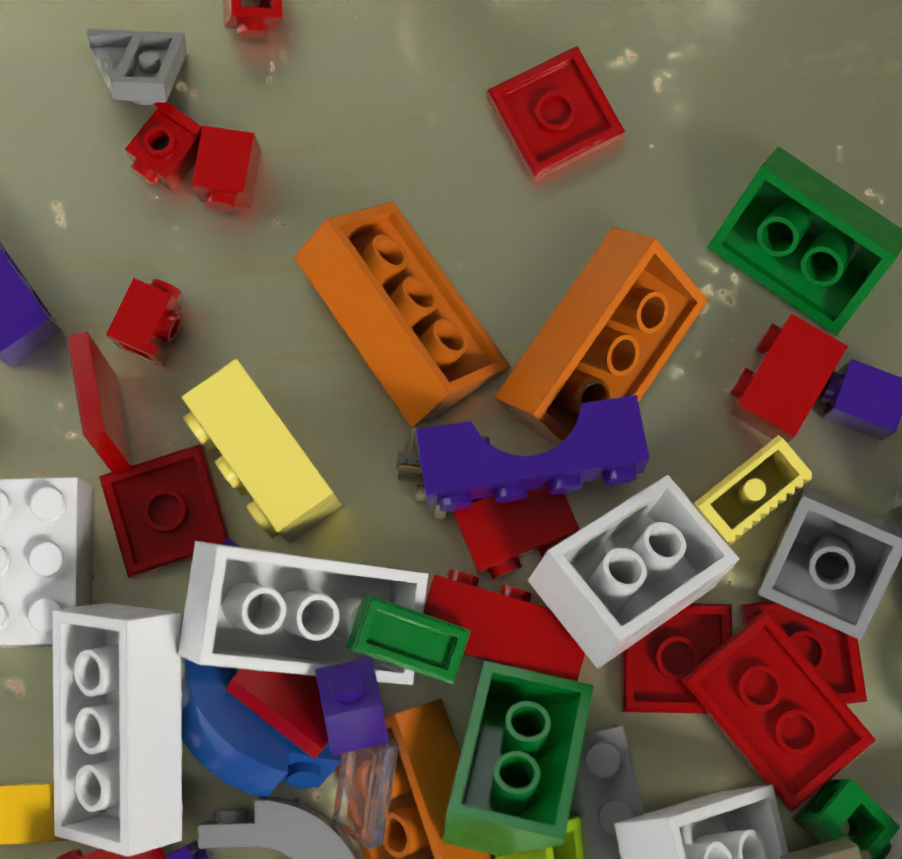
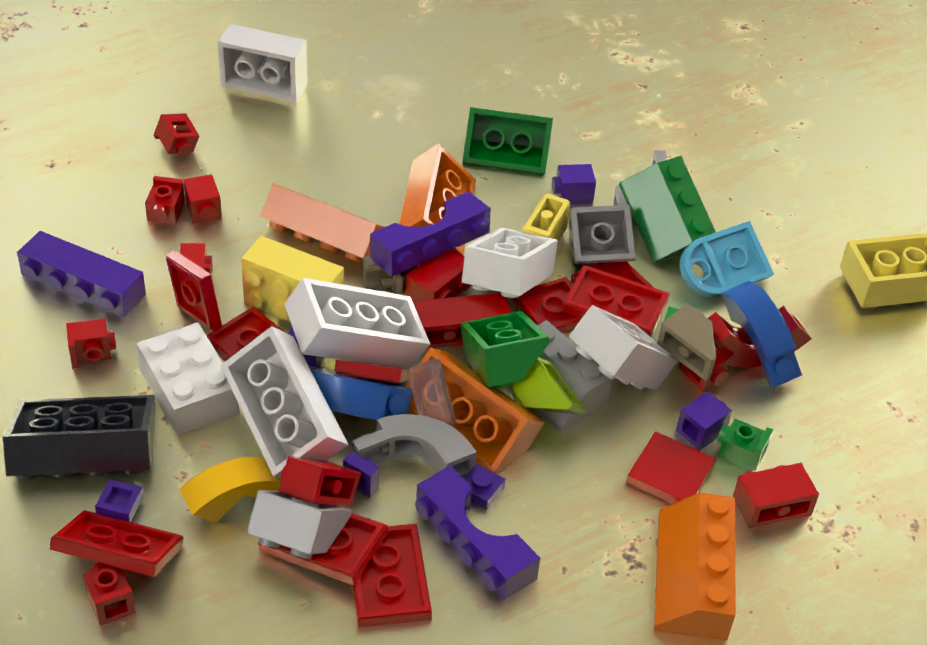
camera: 35 degrees left, 35 degrees down
light grey wing [87,29,187,105] -> none
dark purple brick [315,657,388,756] -> none
green tile [346,594,471,684] -> none
red tile [487,46,625,183] -> none
red brick [729,313,848,443] -> none

